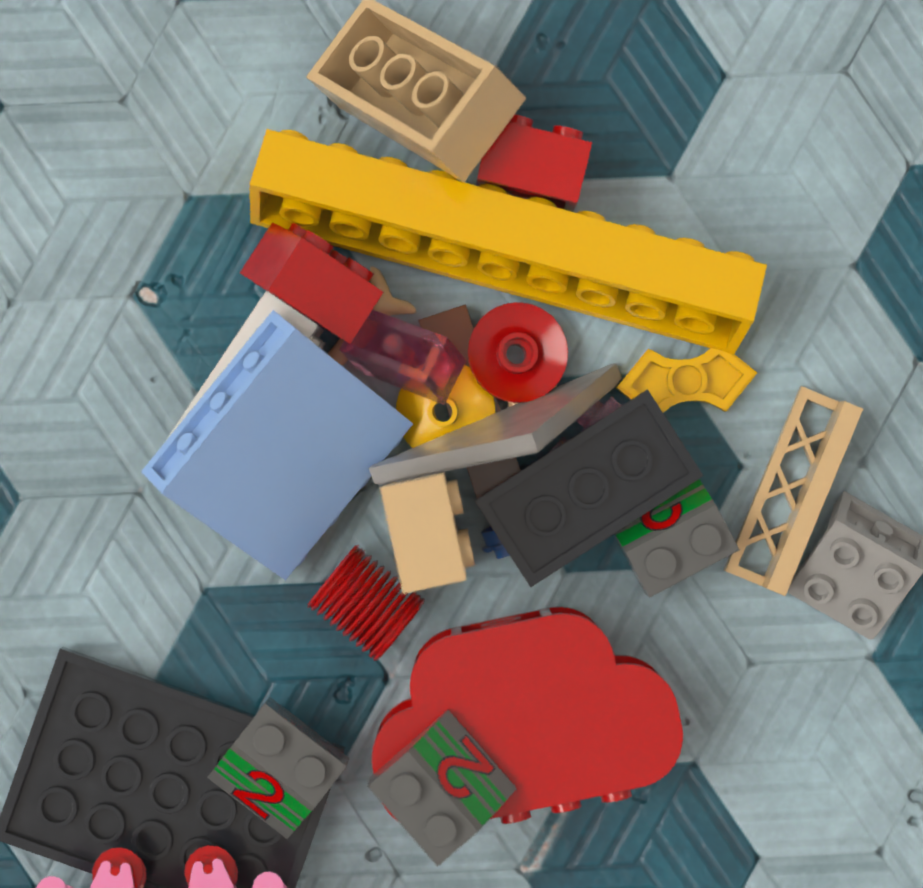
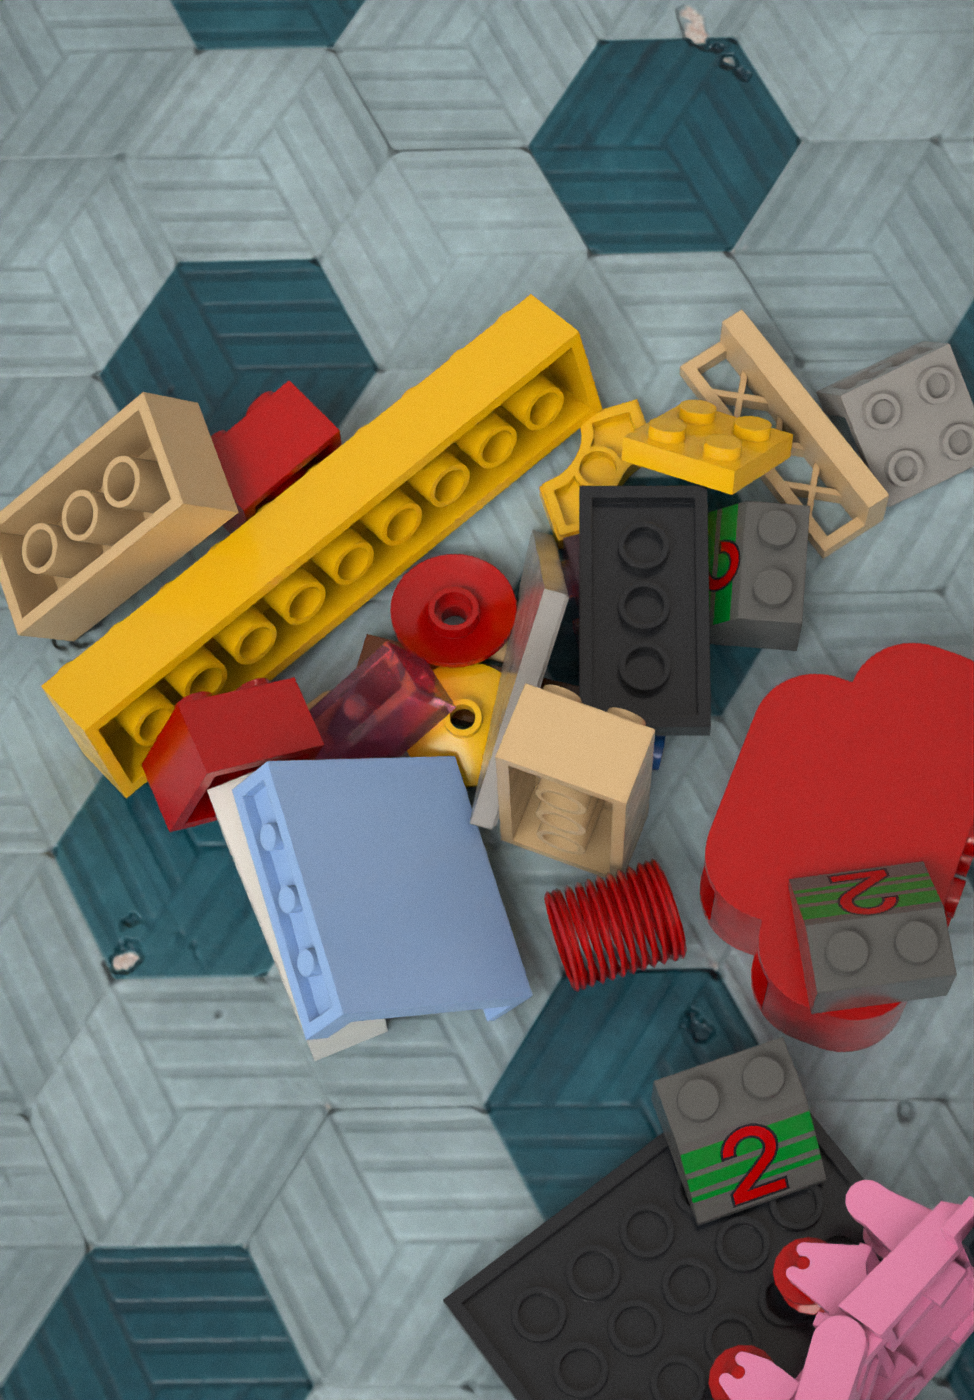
camera: 55 degrees left, 20 degrees down
none -> yellow plate [621,400,793,495]

